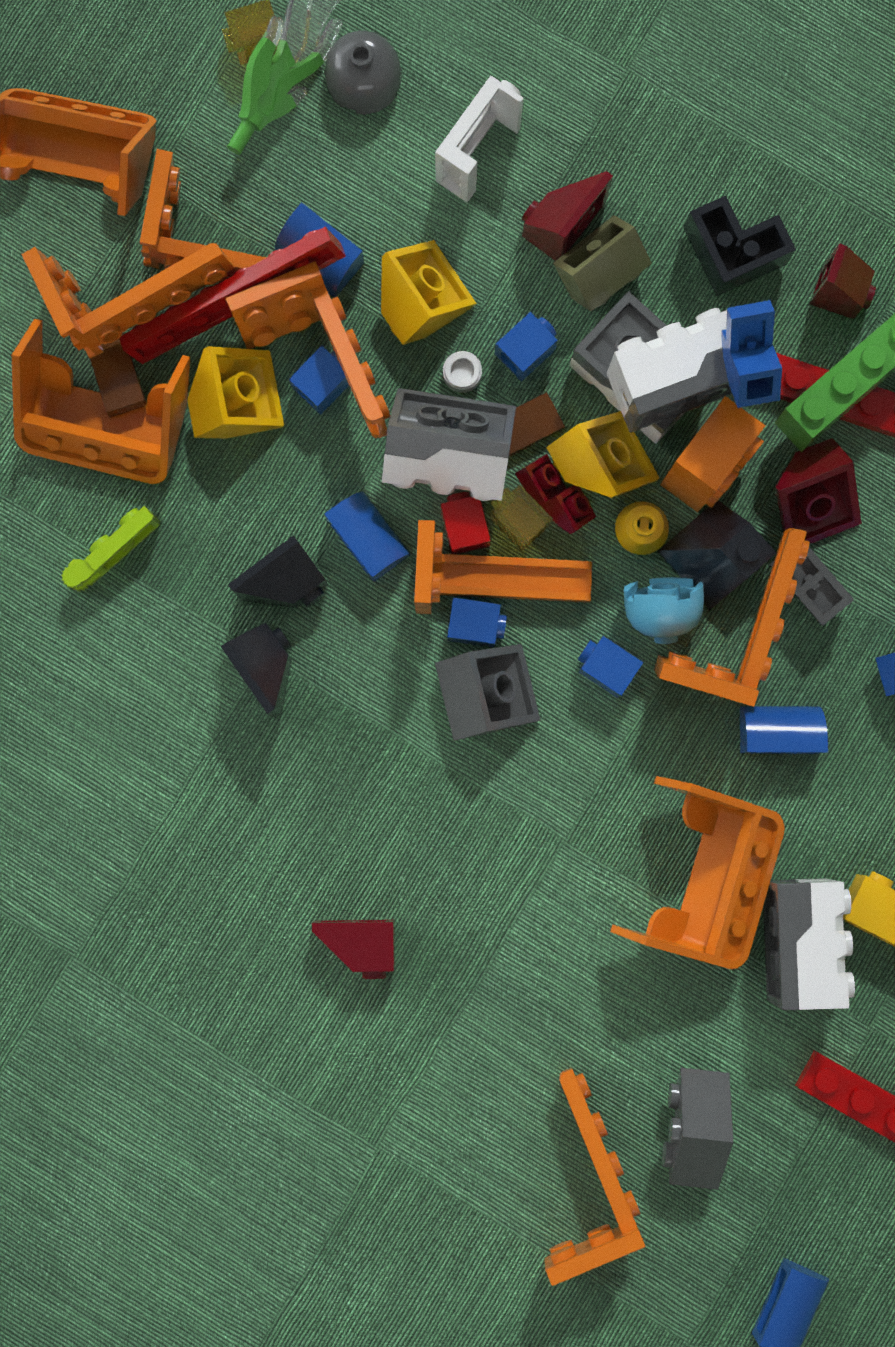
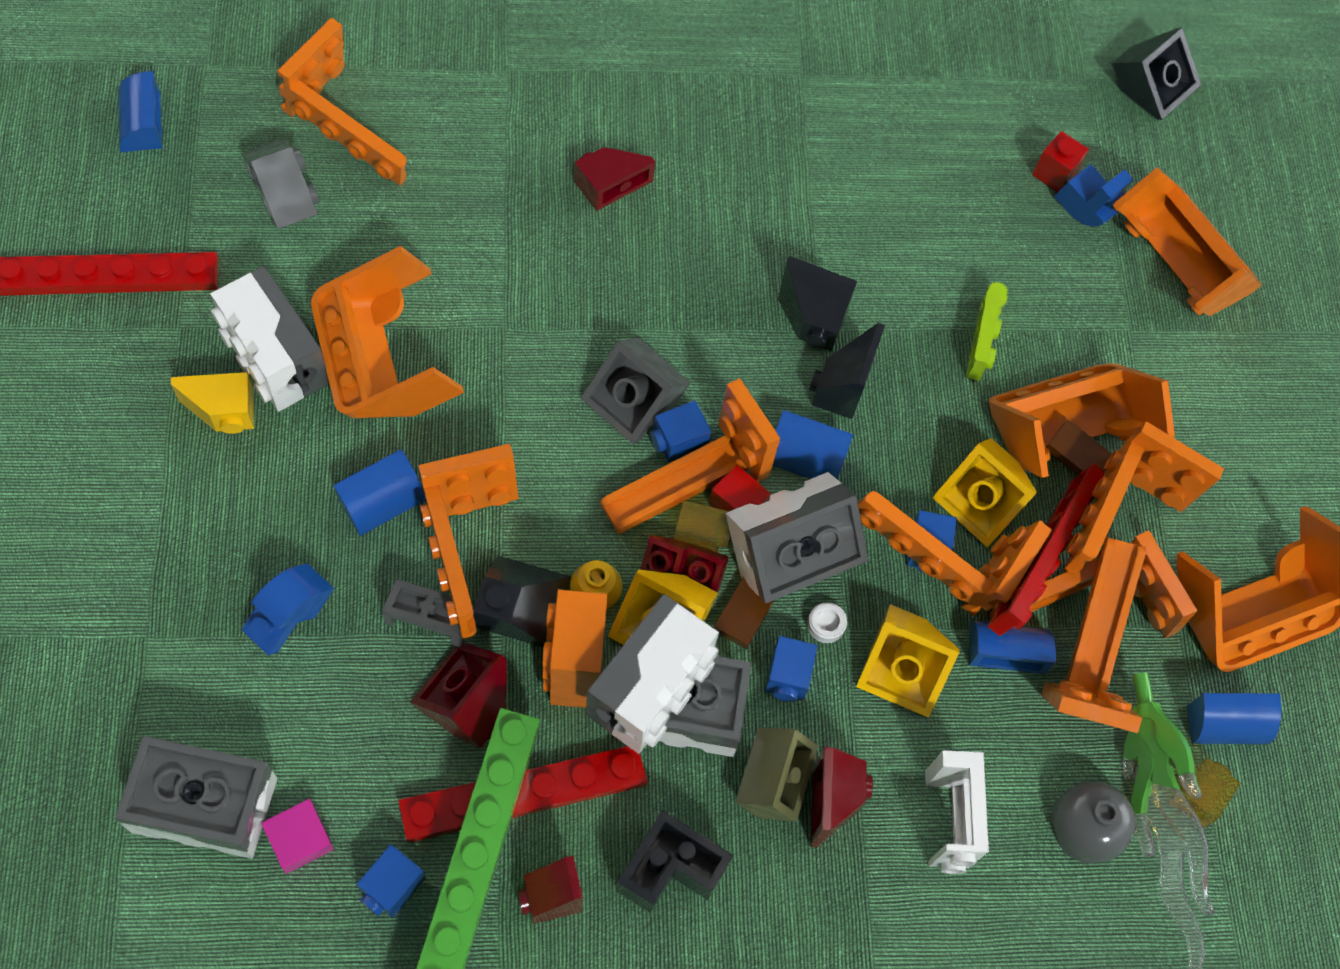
camera: 140 degrees right, 20 degrees down
blue brick [577,636,644,698] -> none
medium azure cylinder [624,577,704,644] -> none
blue brick [721,300,782,408] -> none
none -> orange bracket [1041,537,1146,733]
none -> blue brick [1186,693,1281,744]

